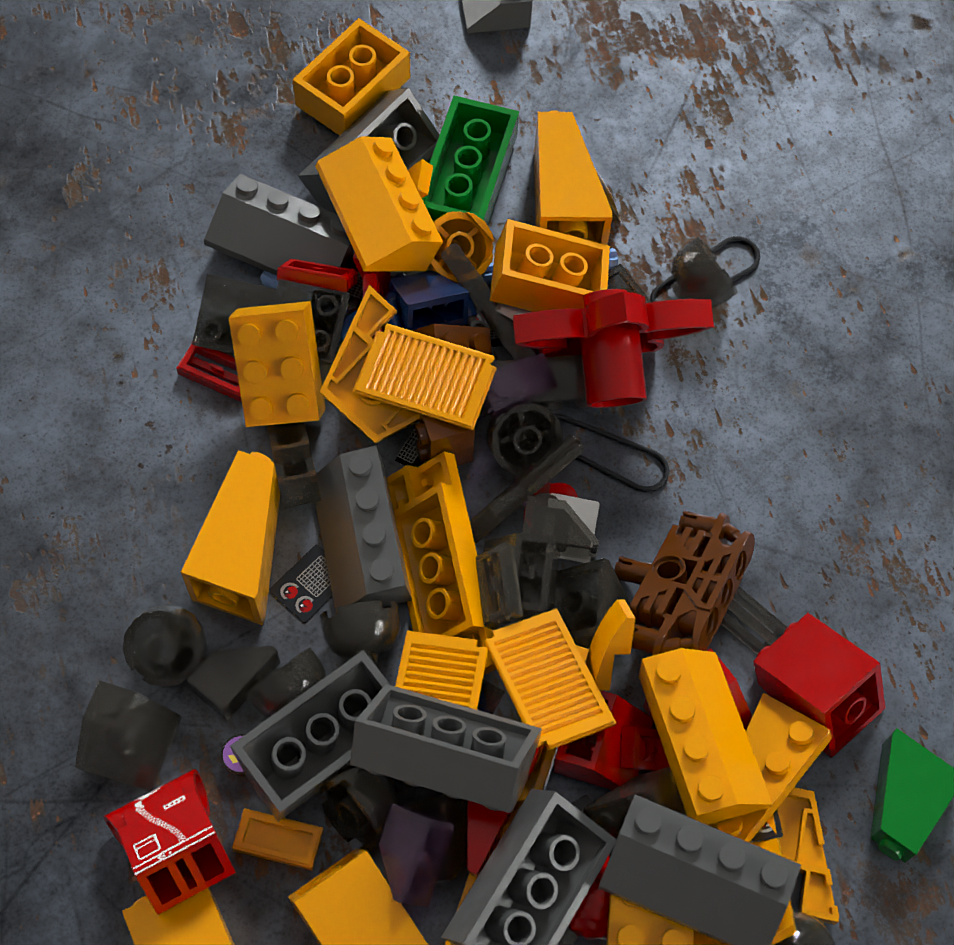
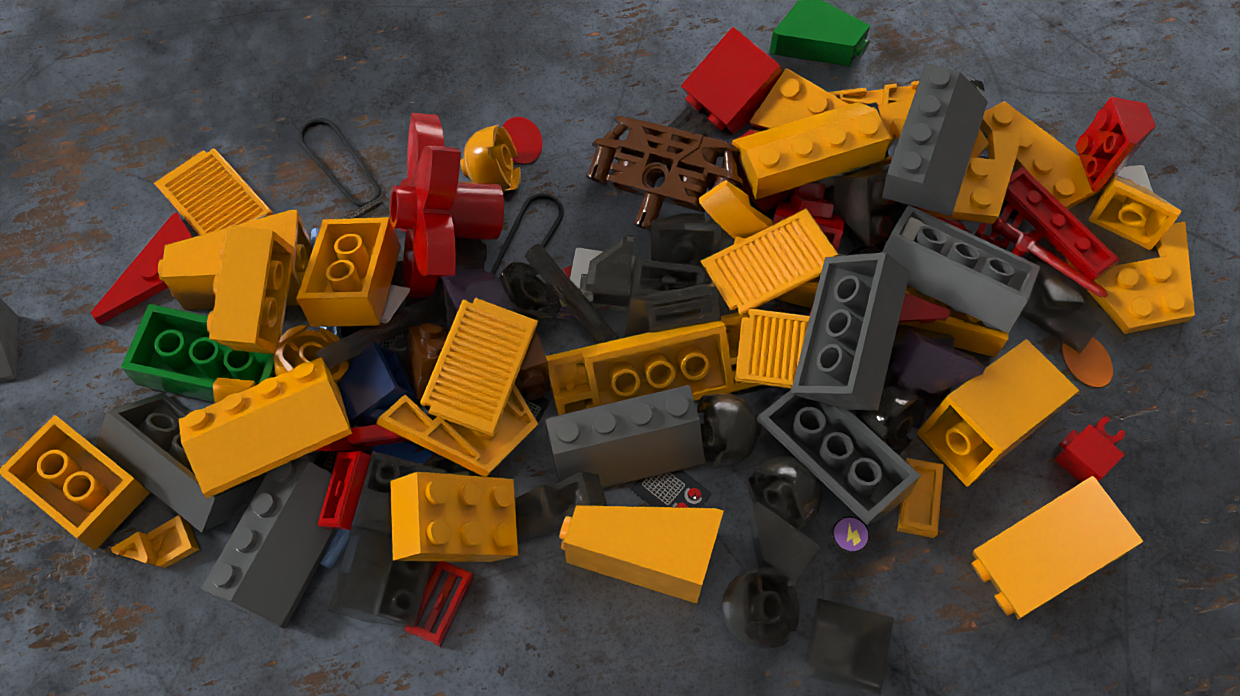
camera: 90 degrees left, 0 degrees up
red piece [103,768,236,915] -> none
clear smoke cylinder [670,237,738,308] -> none
none -> red wing [91,212,193,325]
none -> light orange slope [111,515,200,568]
none -> light orange window [154,148,273,236]
none -> light orange brick [207,226,295,354]
none -> light orange cylinder [461,125,521,192]
none -> red sticker [502,117,543,164]

